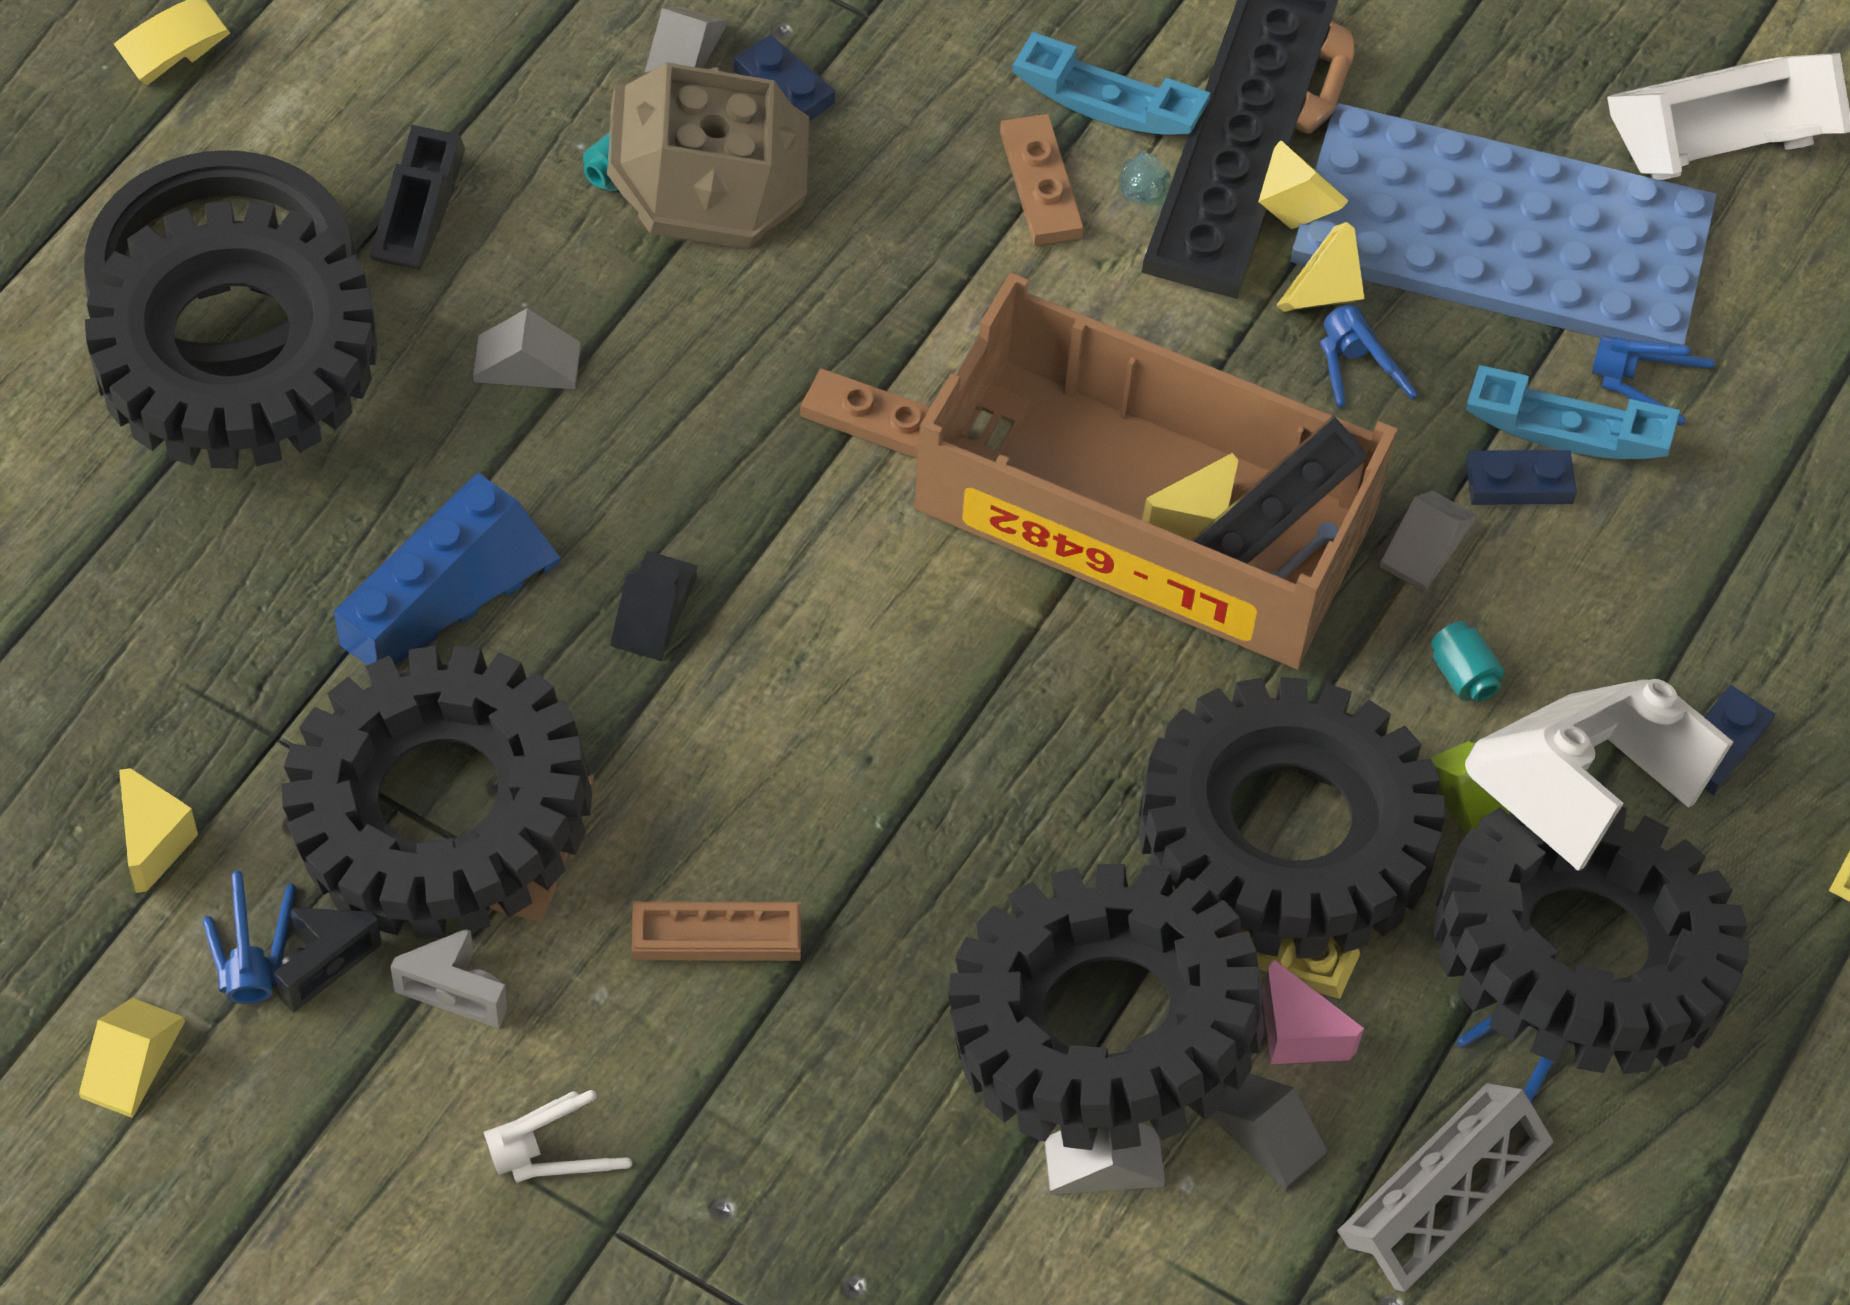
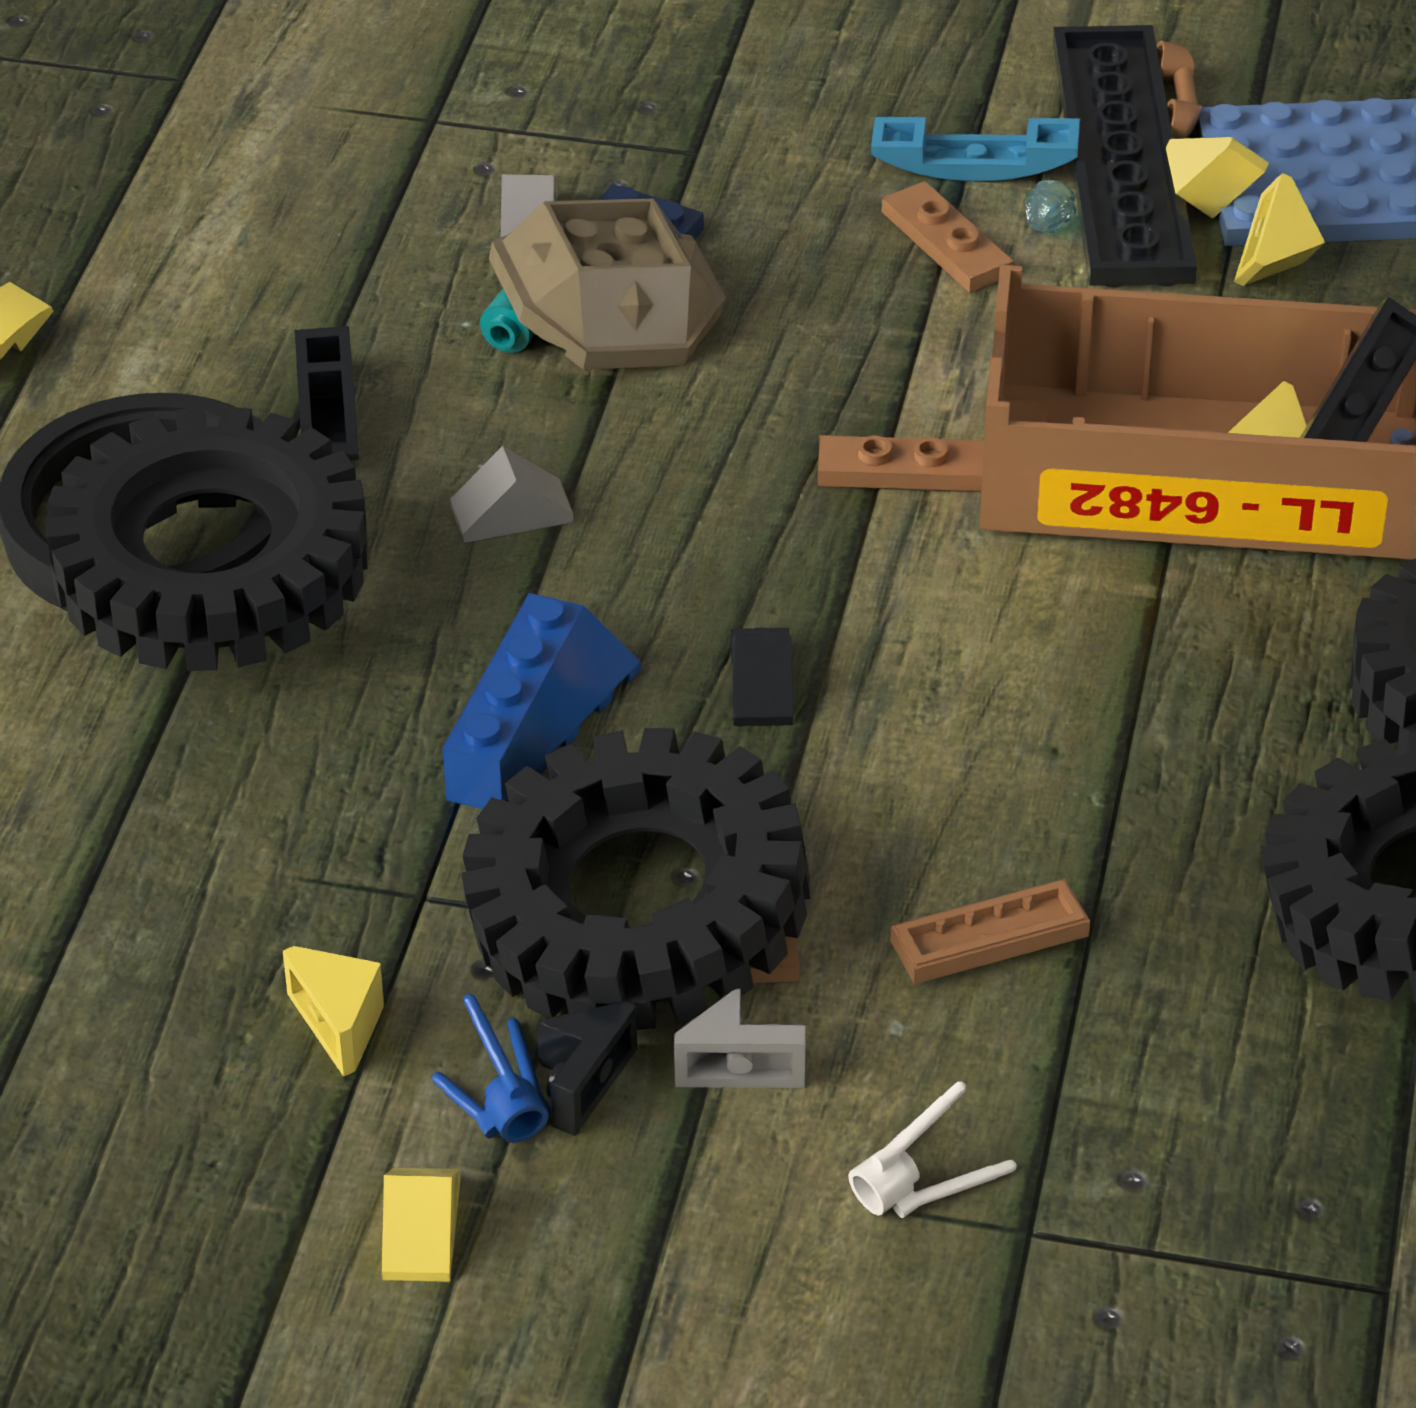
camera: 15 degrees left, 15 degrees down
blue plant [1320,305,1418,408] -> none

